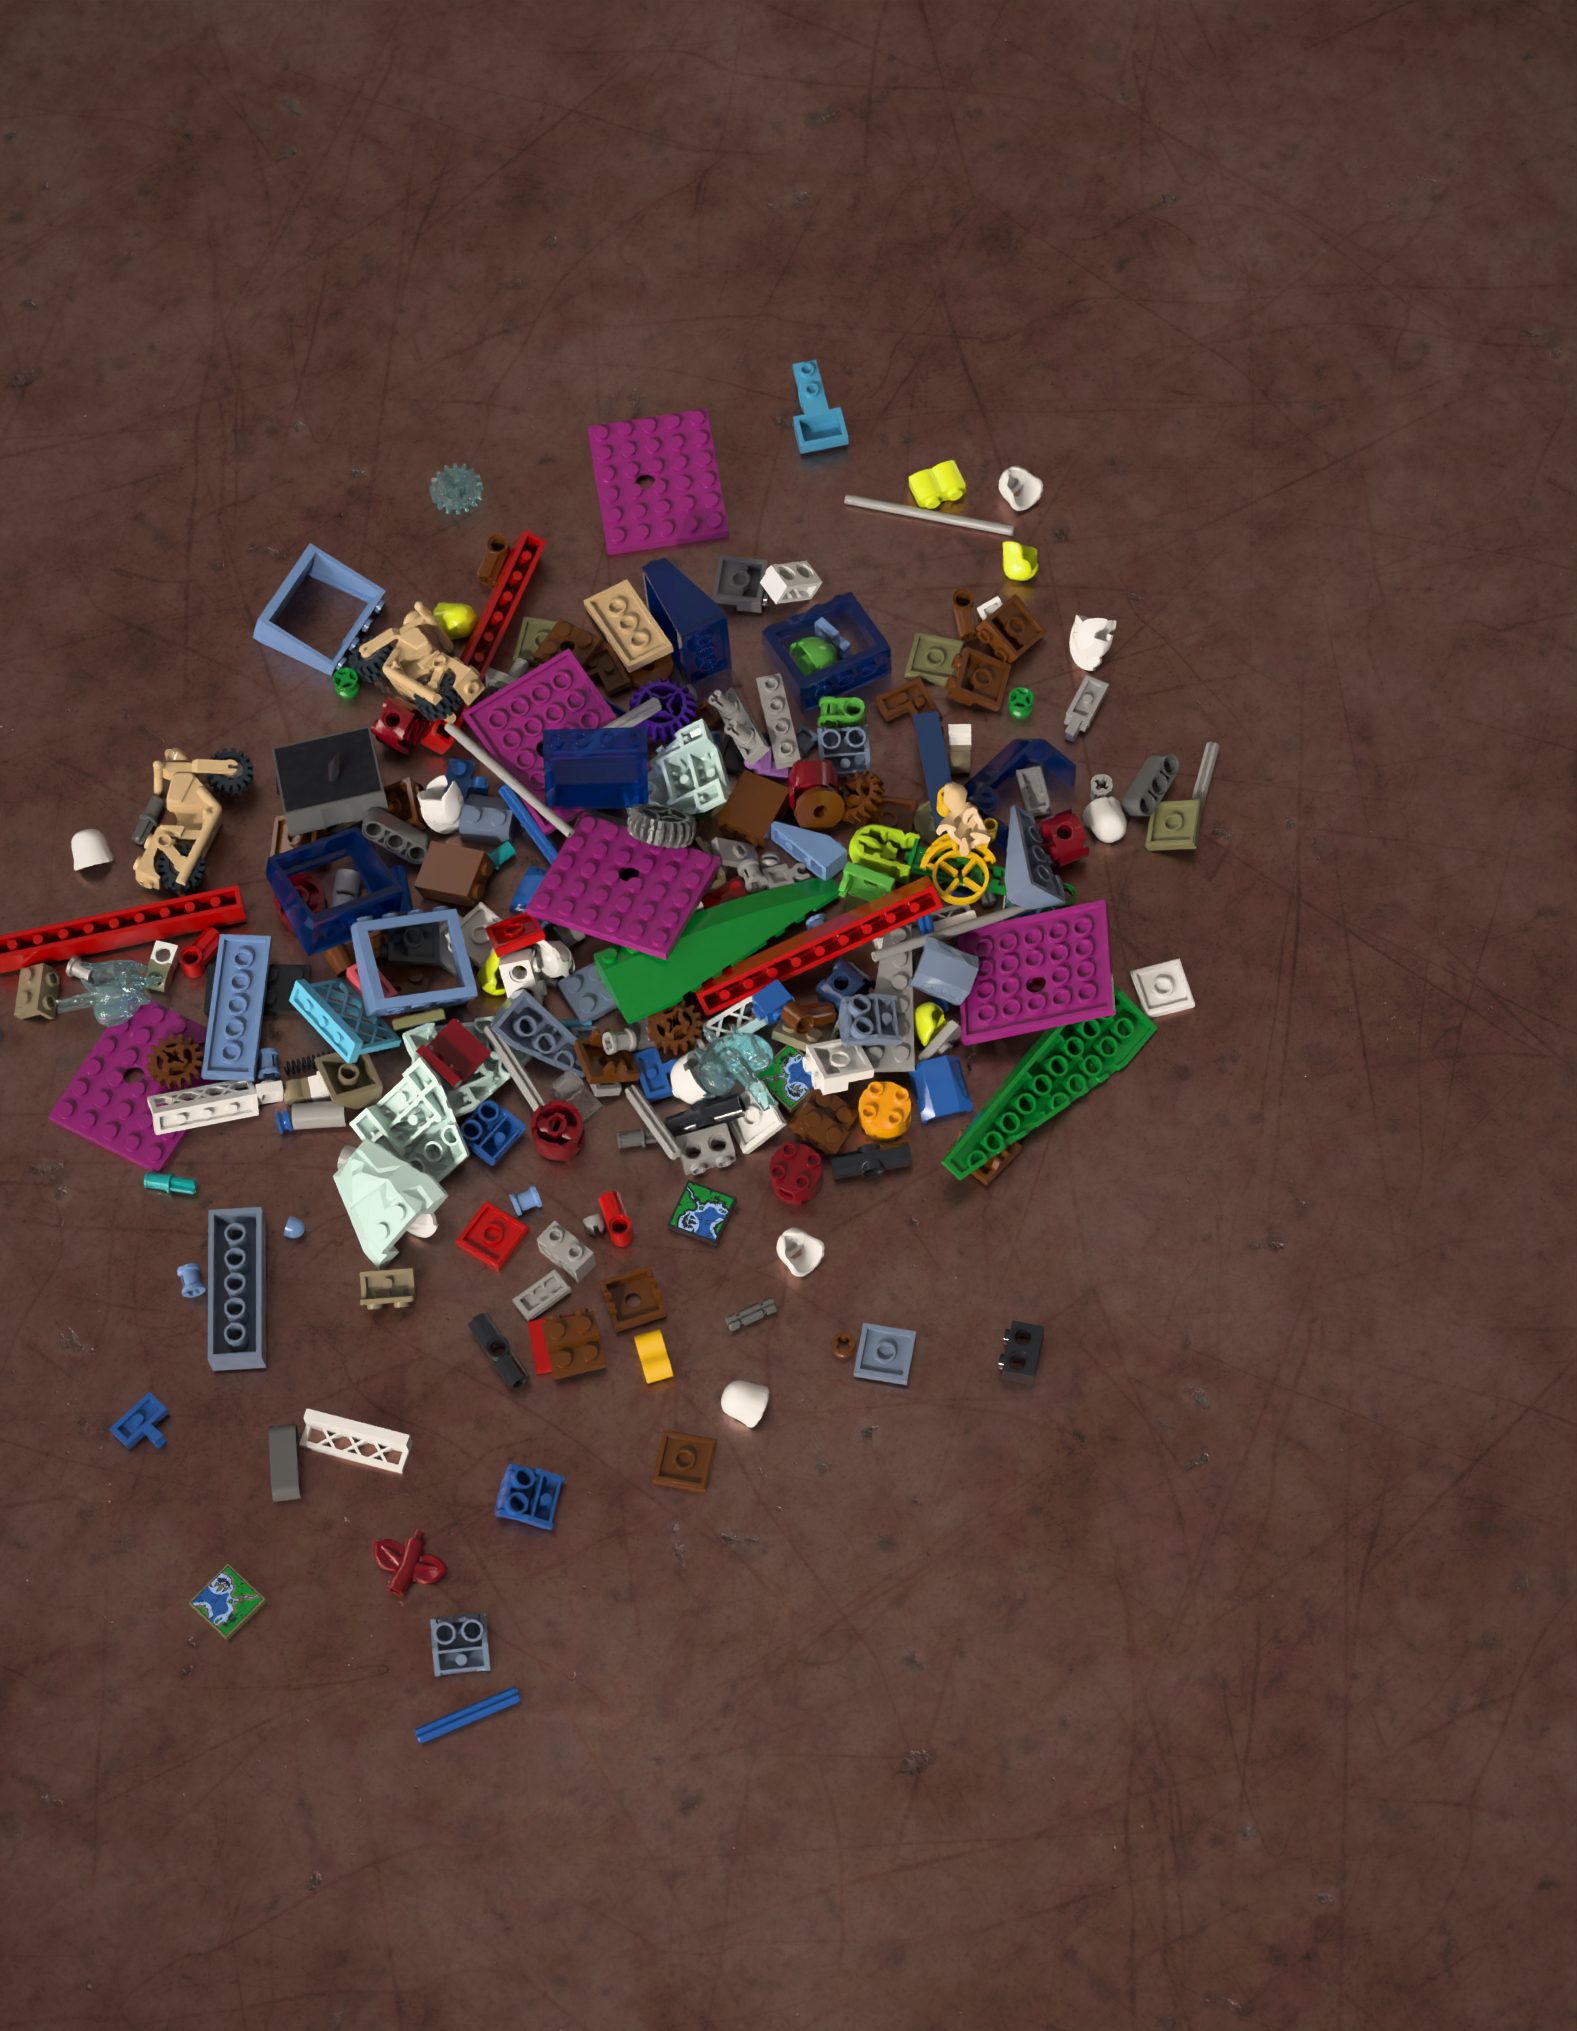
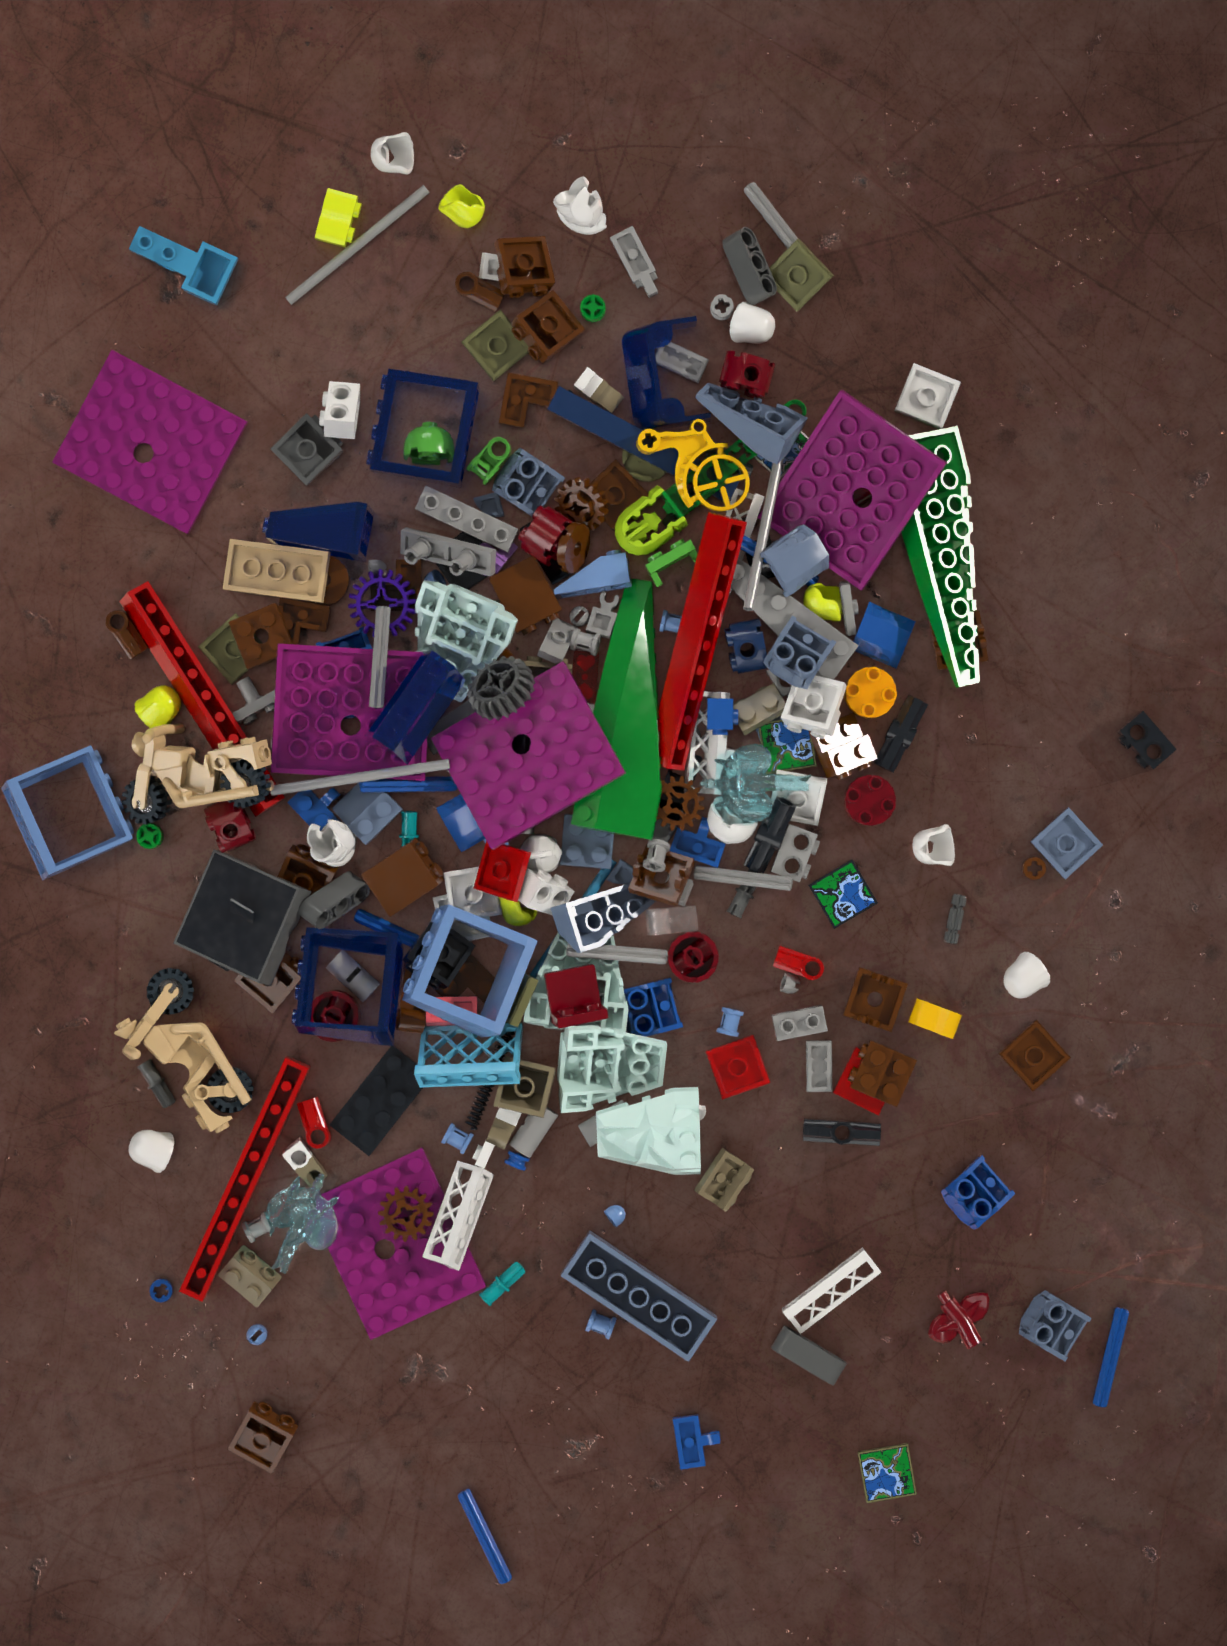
camera: 55 degrees left, 25 degrees up
medium blue plate [201,934,273,1081] -> none
clear light blue gear [429,463,483,514] -> none
reddish brown piece [781,1000,836,1035] -> none
medium blue plate [815,617,852,660] -> none
tan animal [936,782,992,856] -> none

